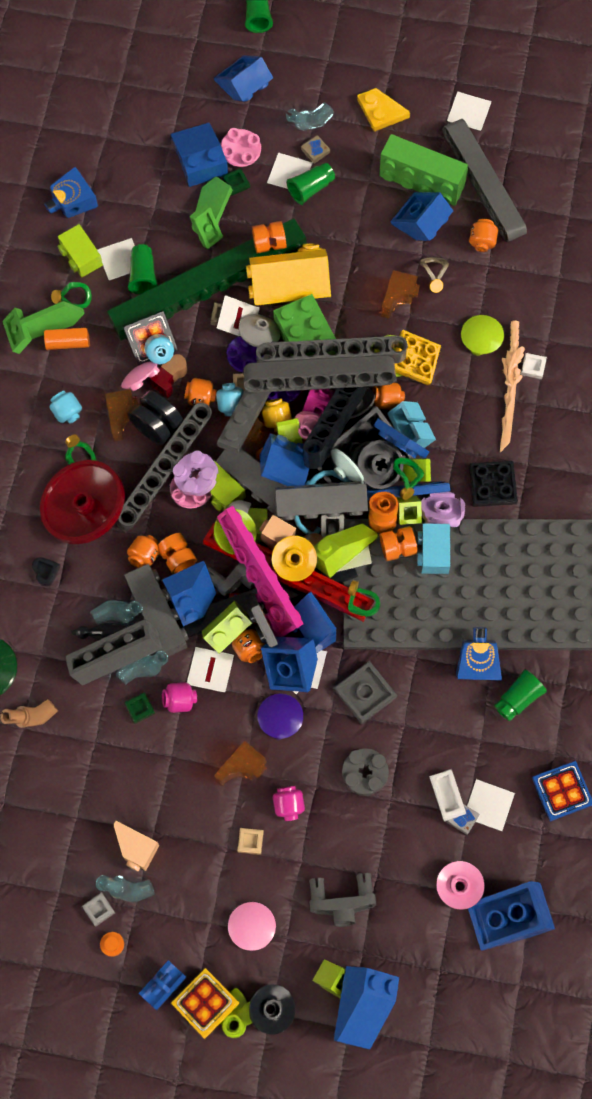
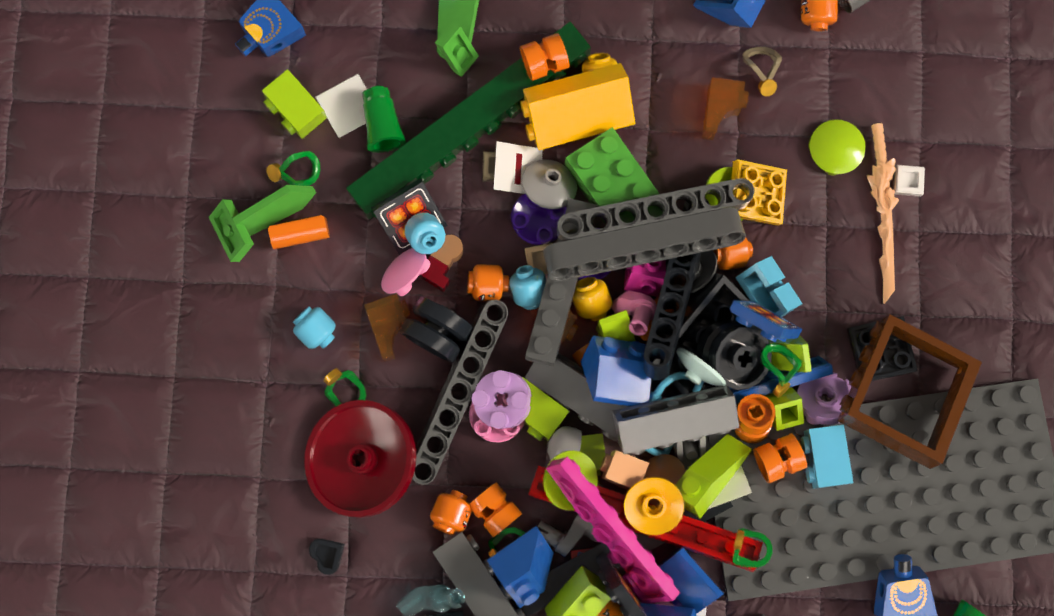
camera: 15 degrees left, 10 degrees up
none -> reddish brown window [837,314,982,469]

